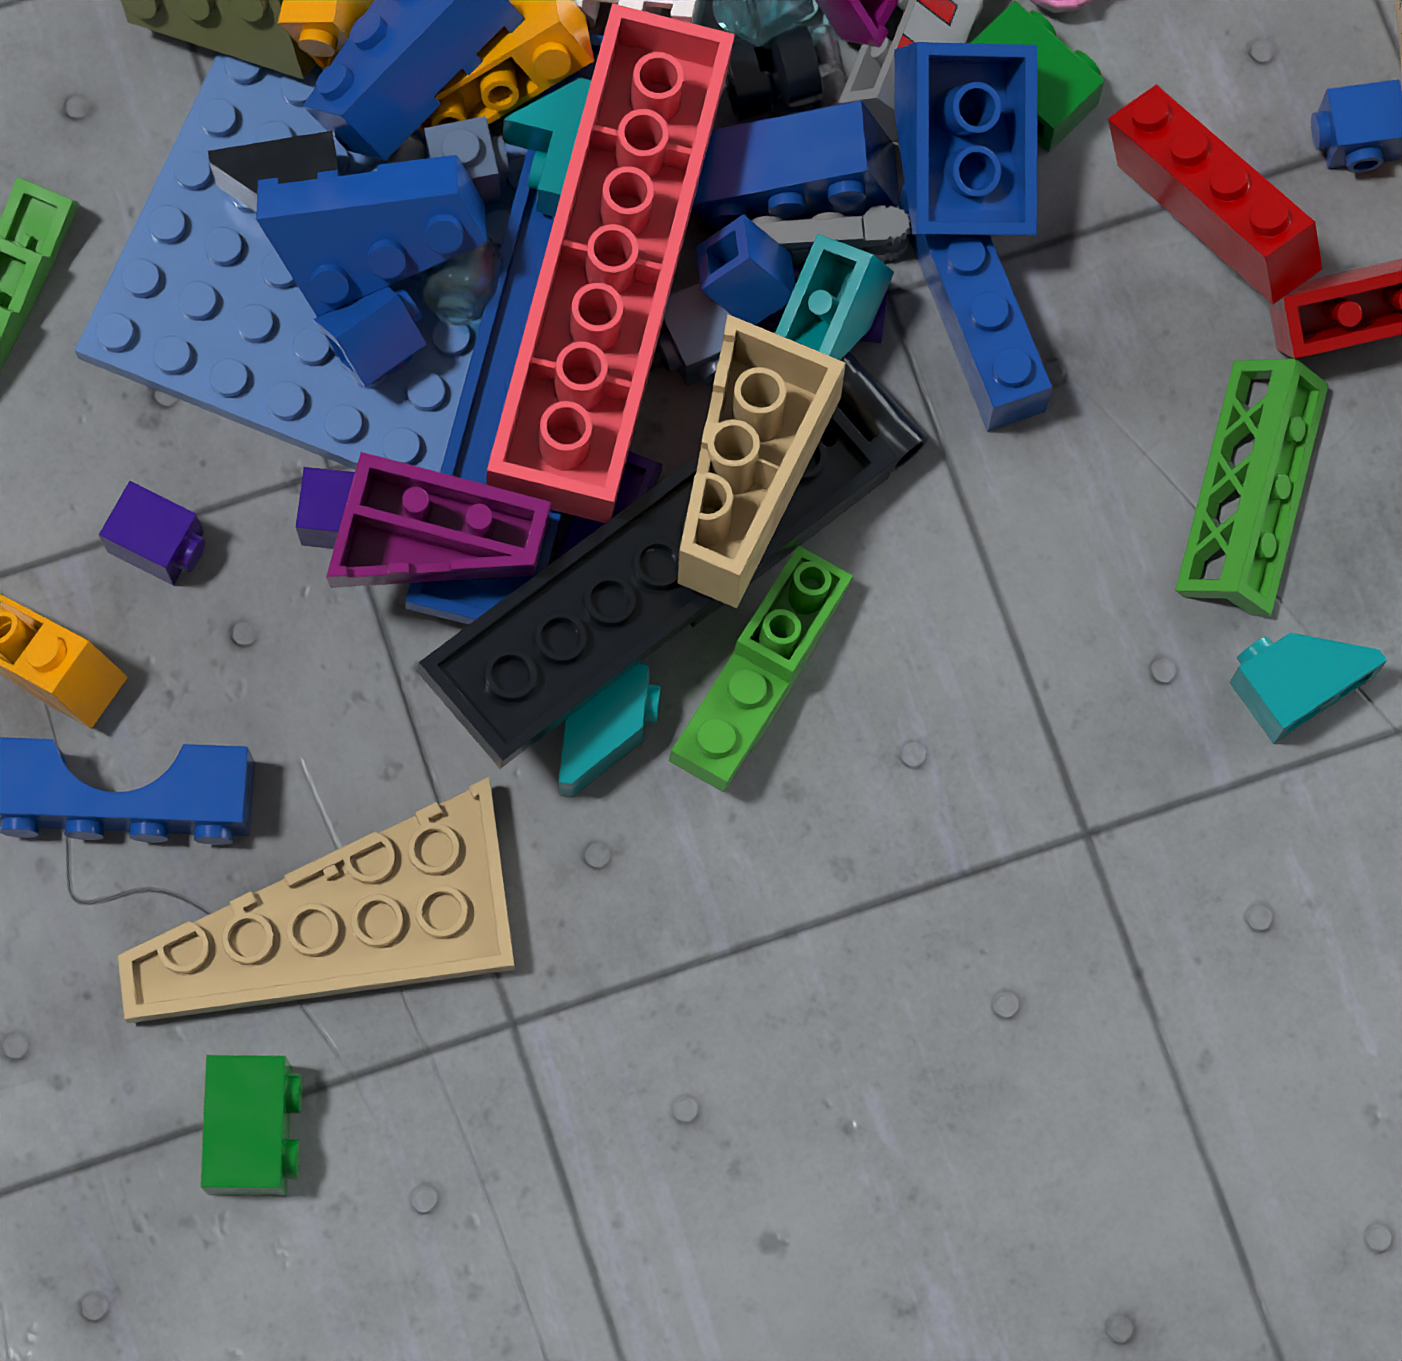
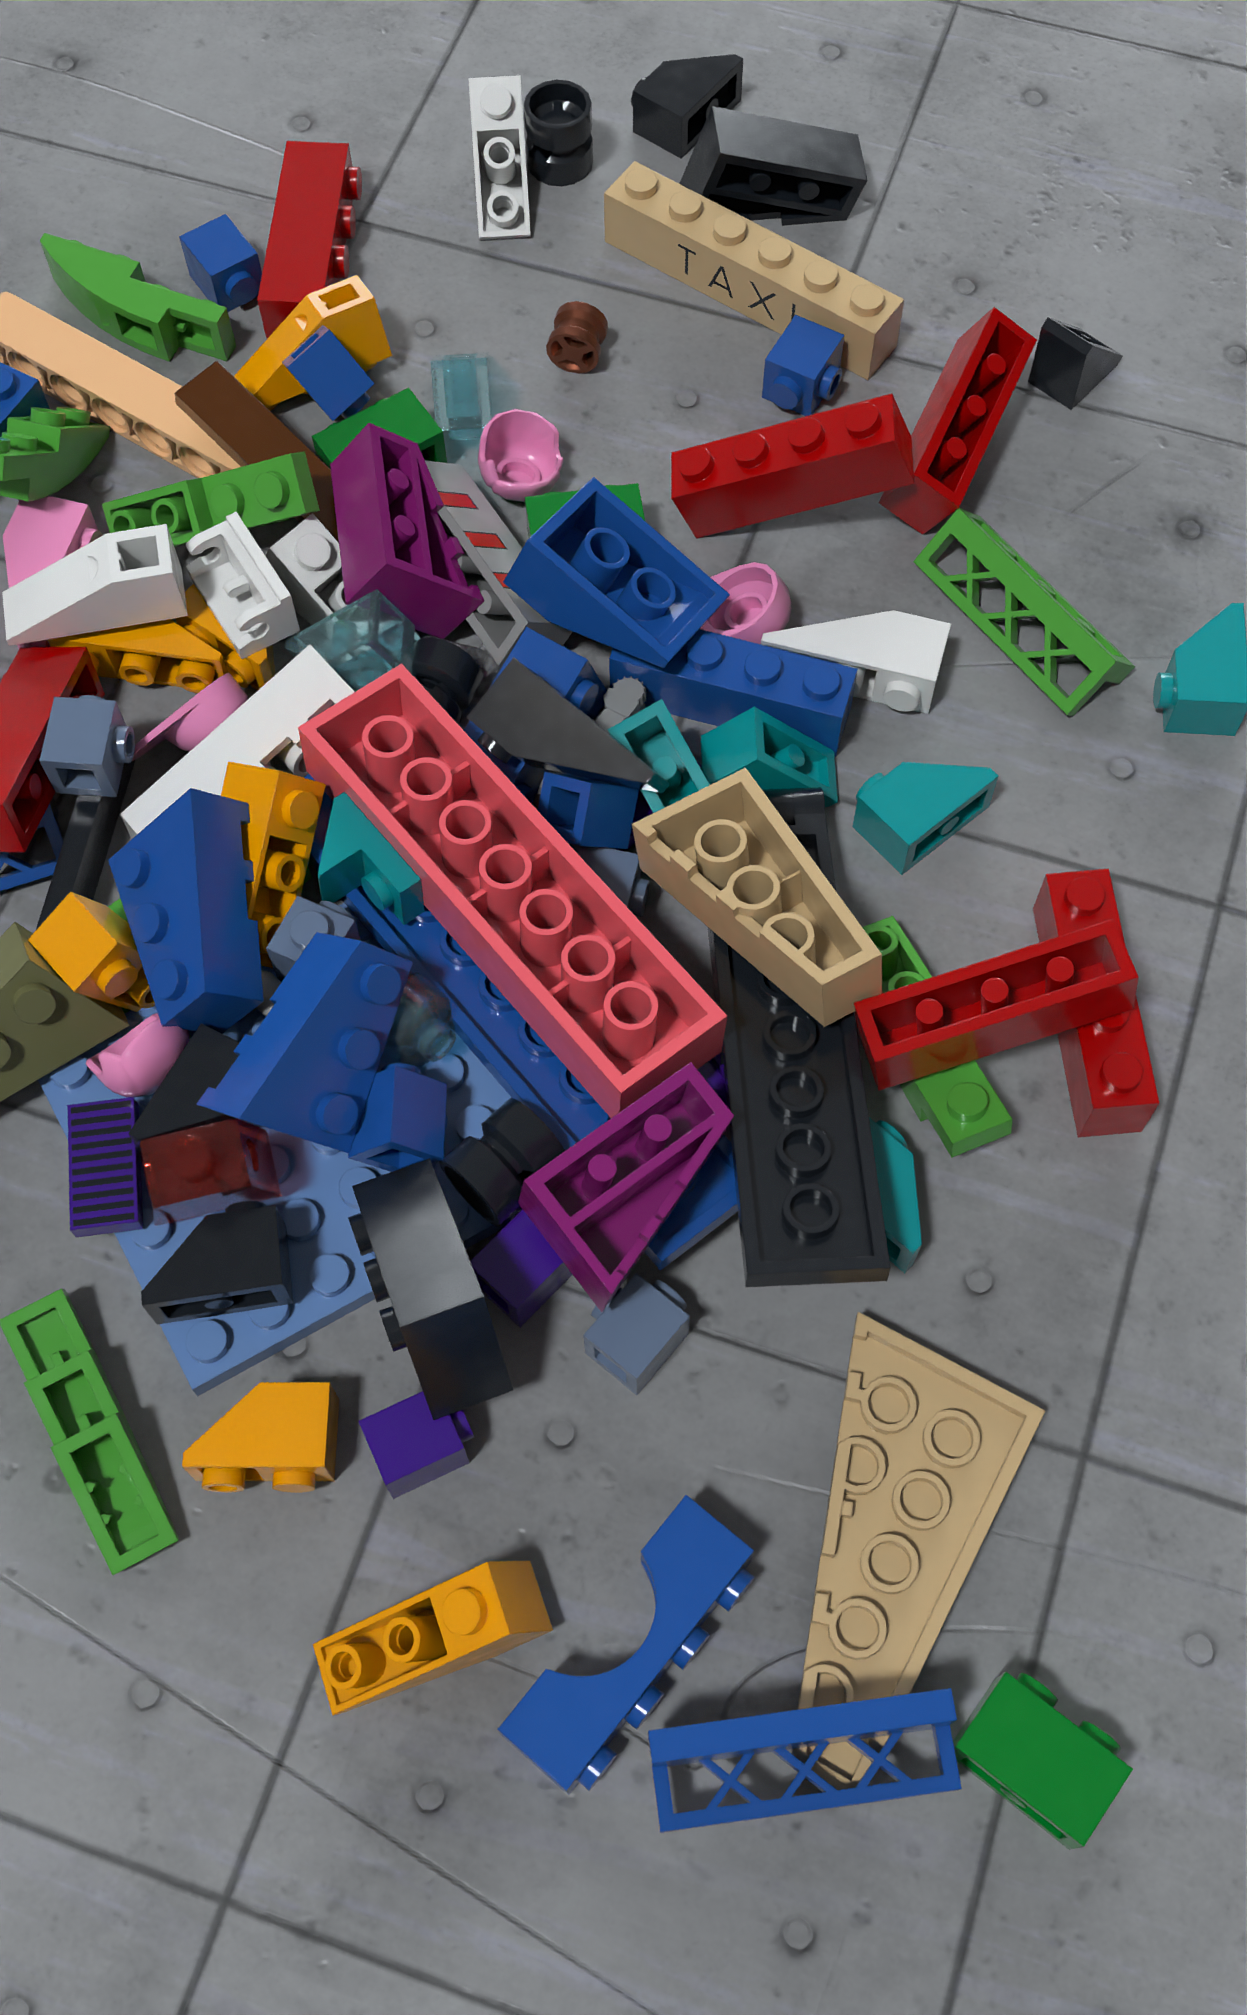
camera: 50 degrees left, 10 degrees down
none -> tile [67,1097,143,1238]
none -> bright pink hair [85,1013,190,1097]
none -> clear red torso [140,1119,281,1226]
none -> black slope [141,1201,293,1324]
none -> light orange slope [182,1382,339,1493]
none -> black wedge [348,1158,513,1420]
none -> black wheel [439,1098,565,1226]
none -> black slope [467,657,670,793]
none -> sand blue brick [583,1273,690,1395]
none -> blue fence [648,1688,962,1833]
none -> bright pink cap [700,562,792,644]
none -> teal slope [701,707,838,807]
none -> white slope [761,610,951,714]
none -> teal slope [852,762,999,875]
none -> red brick [854,918,1139,1091]
none -> red brick [1033,868,1159,1138]

